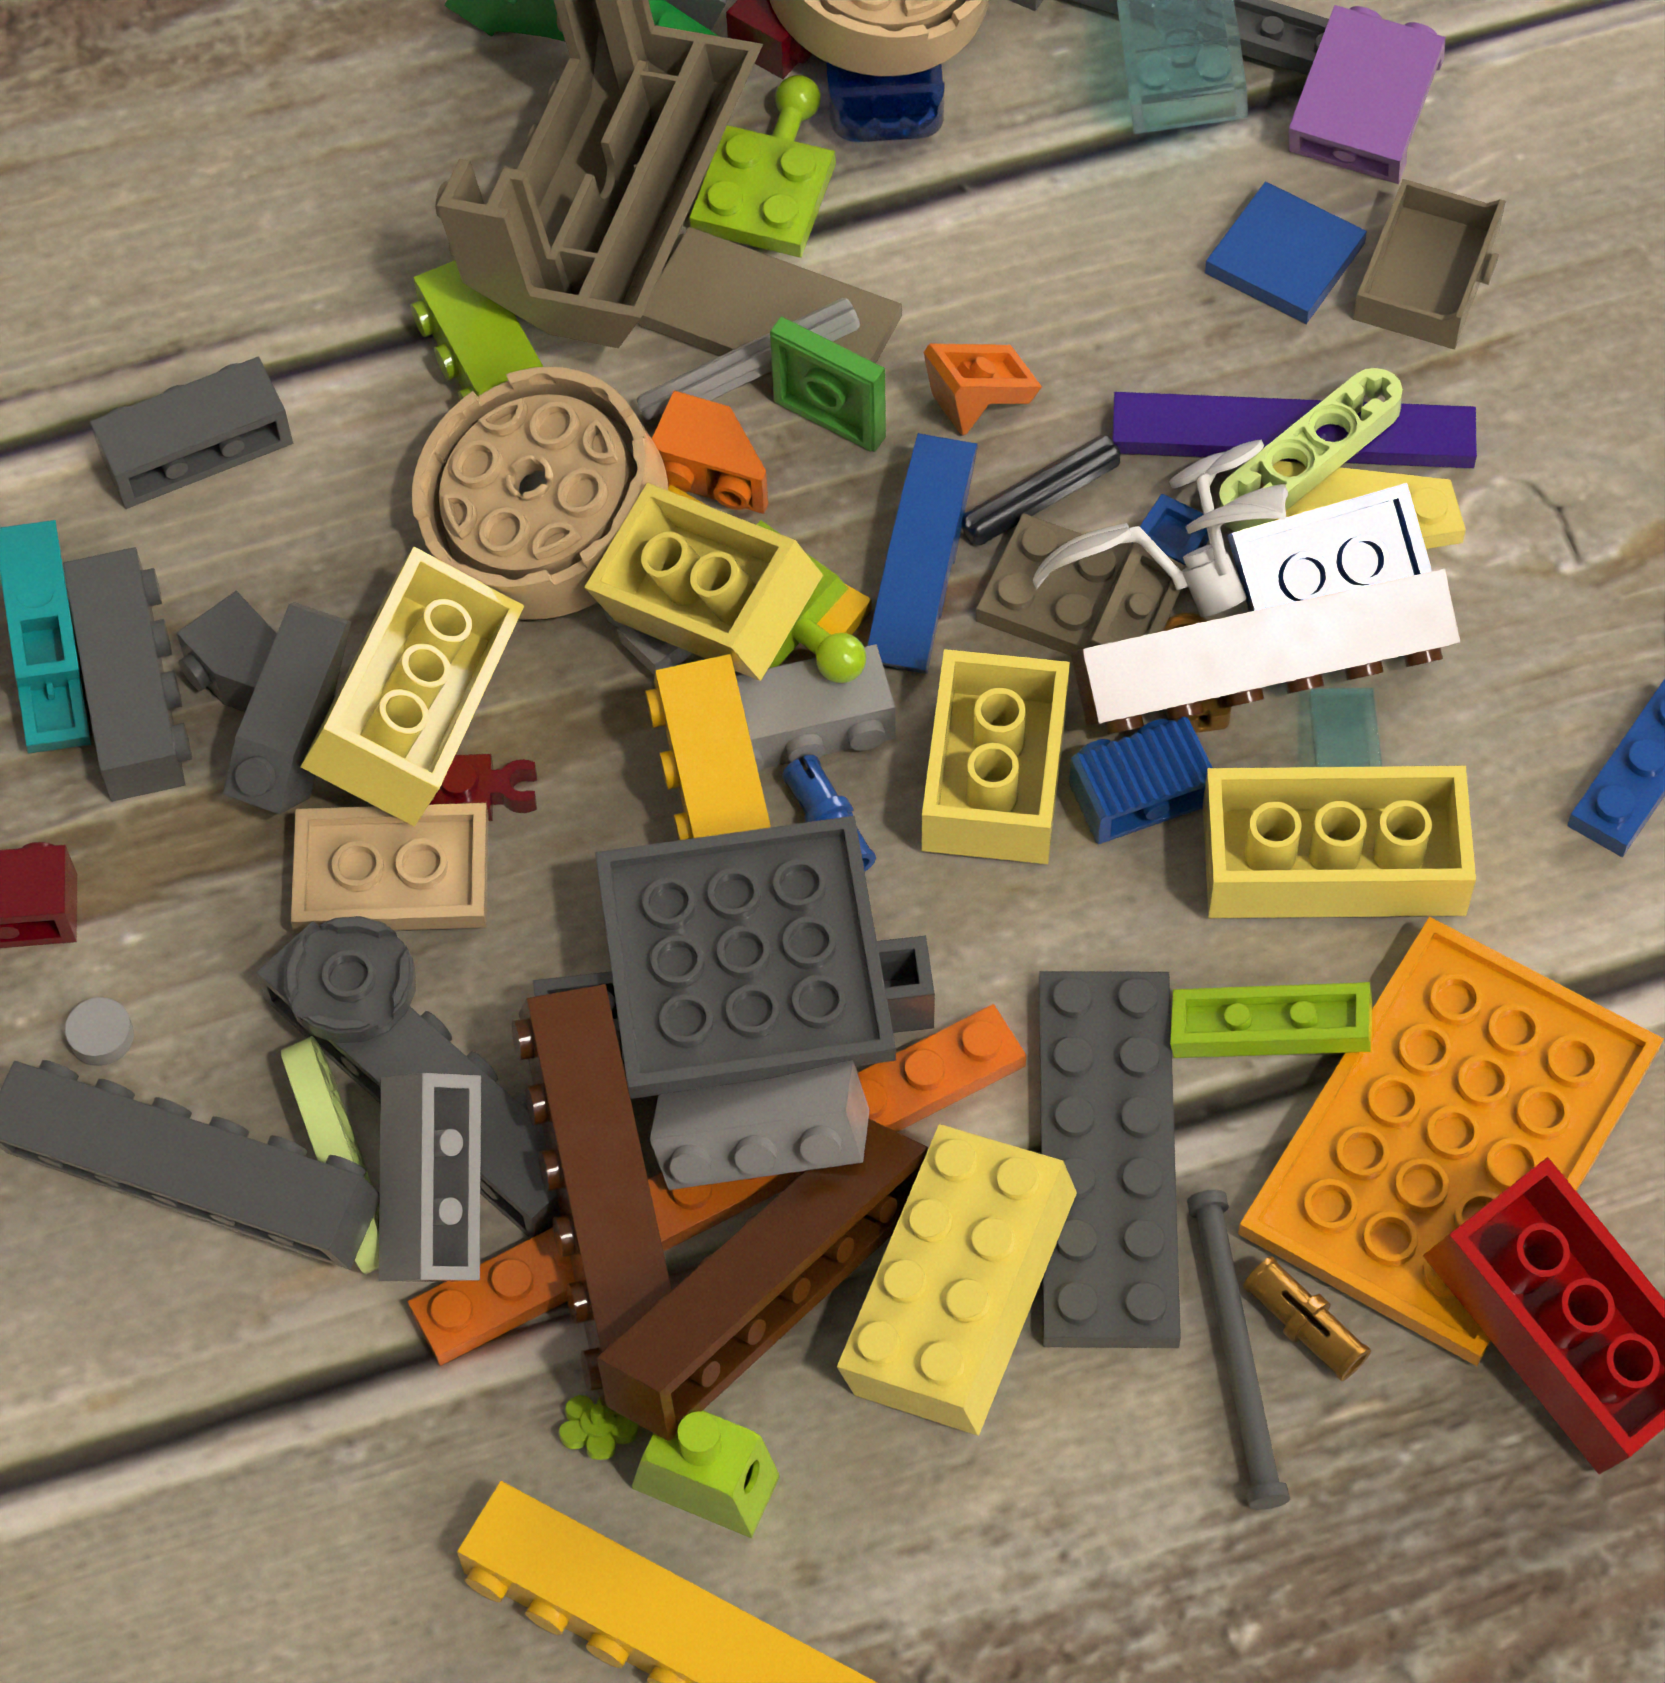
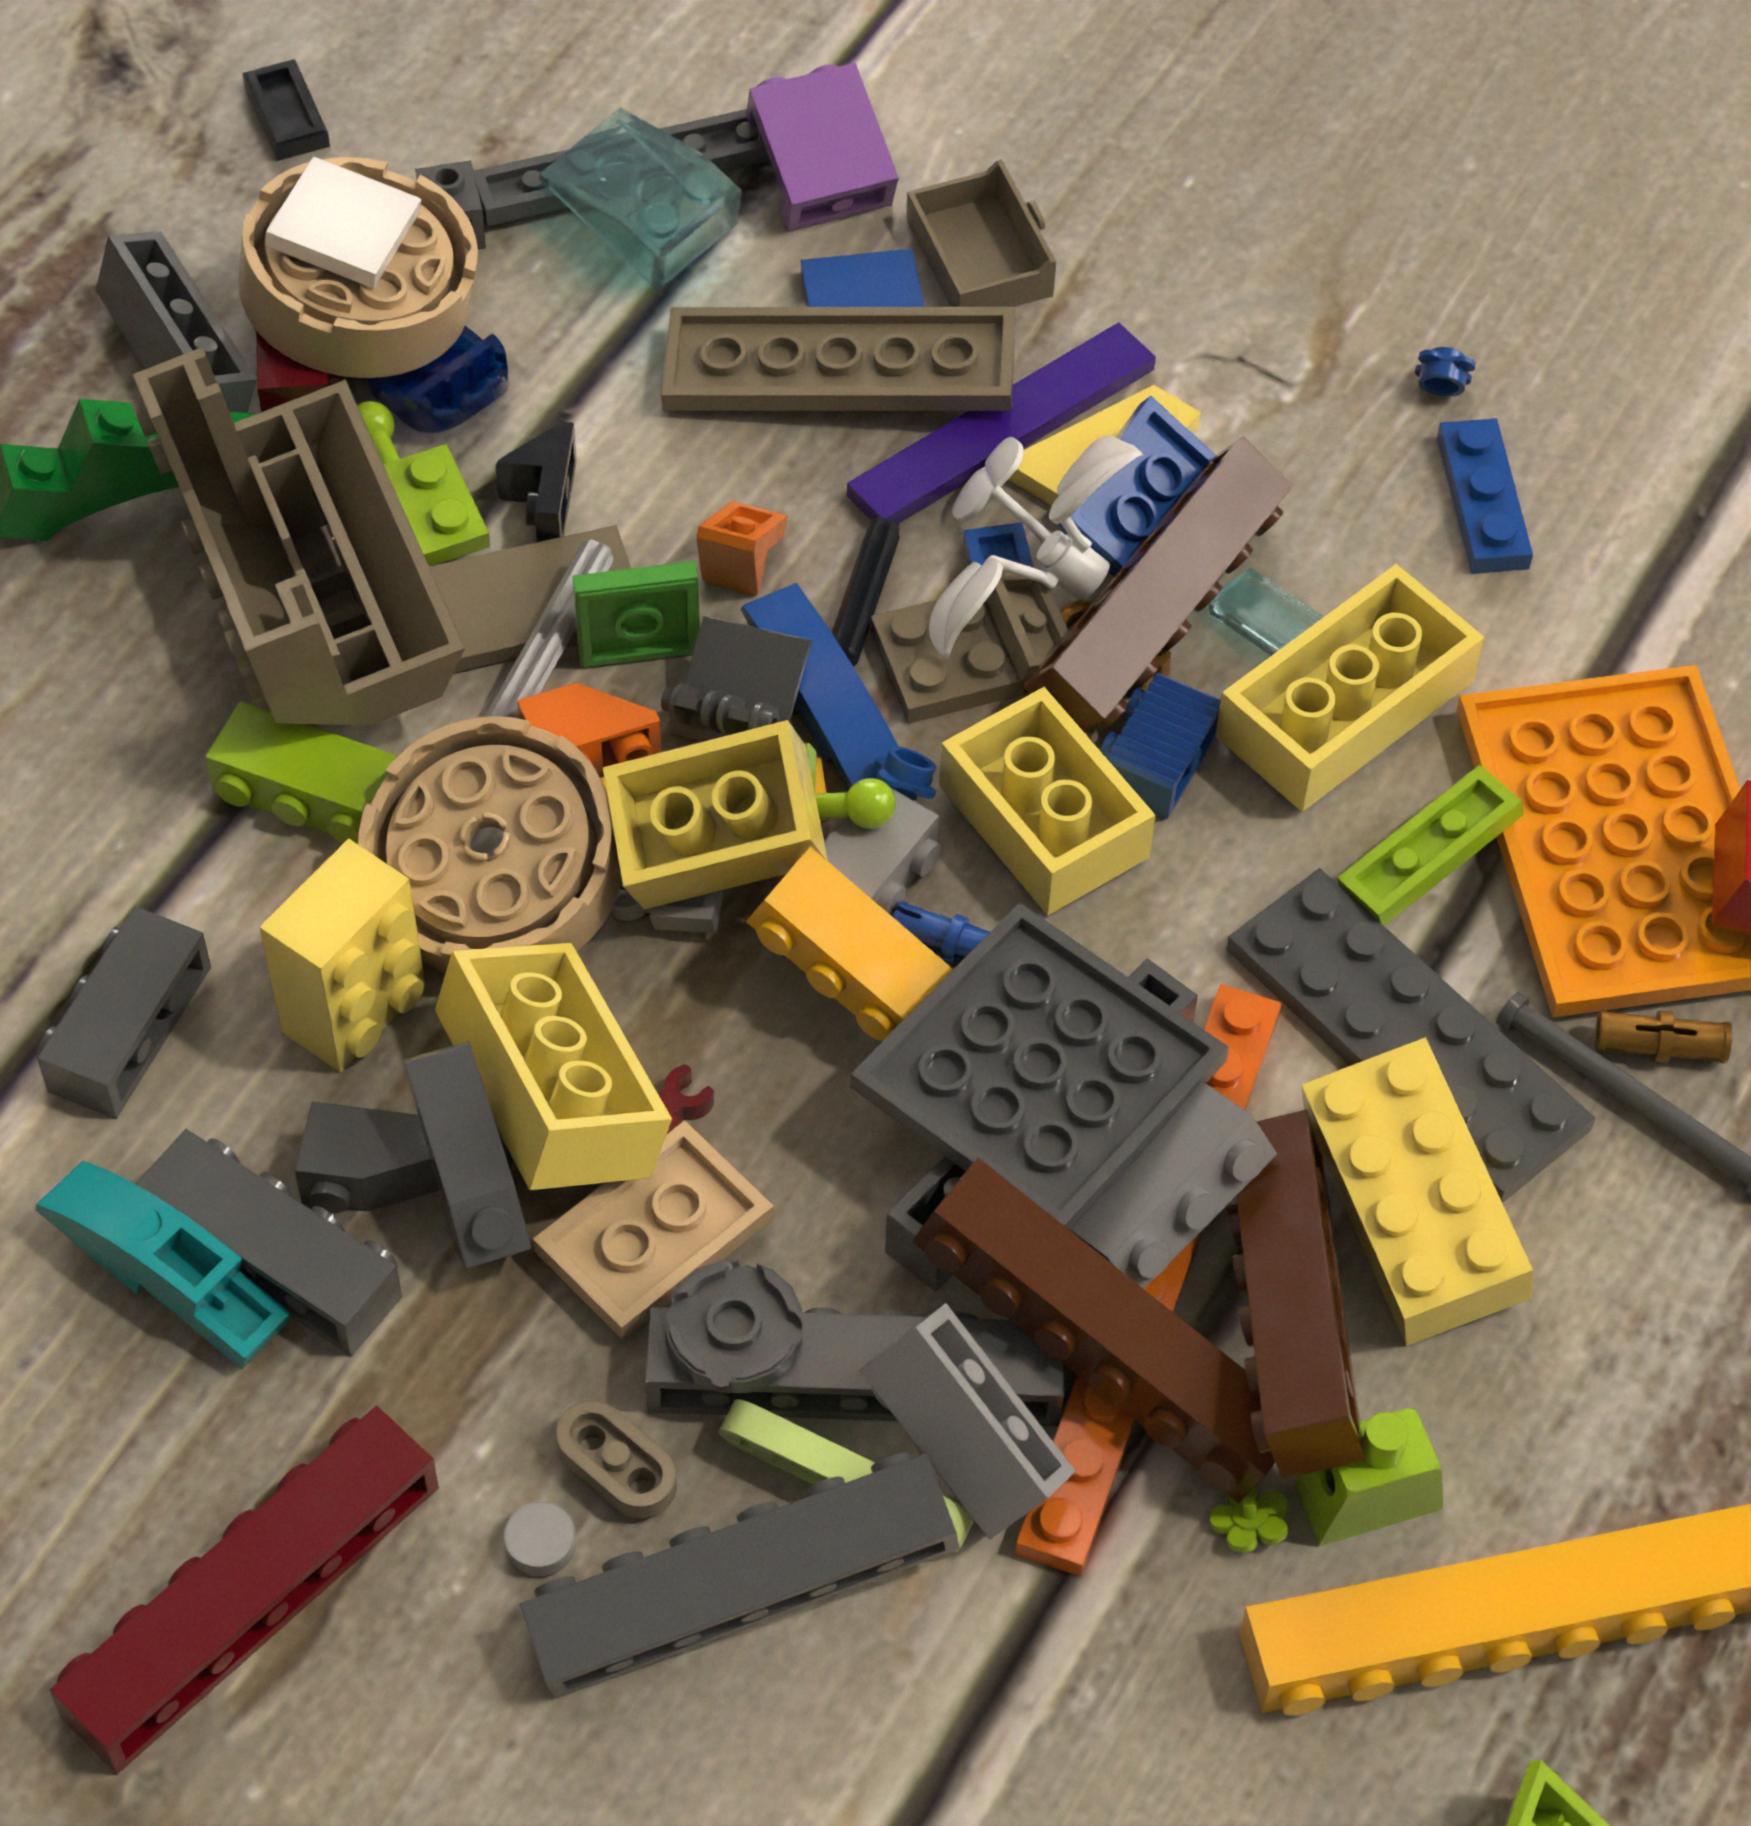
camera: 45 degrees left, 5 degrees down
yellowish green beam [1219,368,1403,532] -> none
none -> light yellow brick [260,839,425,1073]
none -> black slope [495,422,577,542]
none -> dark tan plate [556,1400,677,1518]
none -> dark tan plate [661,307,1016,411]
none -> dark grey hinge [661,616,812,742]
none -> blue plate [874,746,936,800]

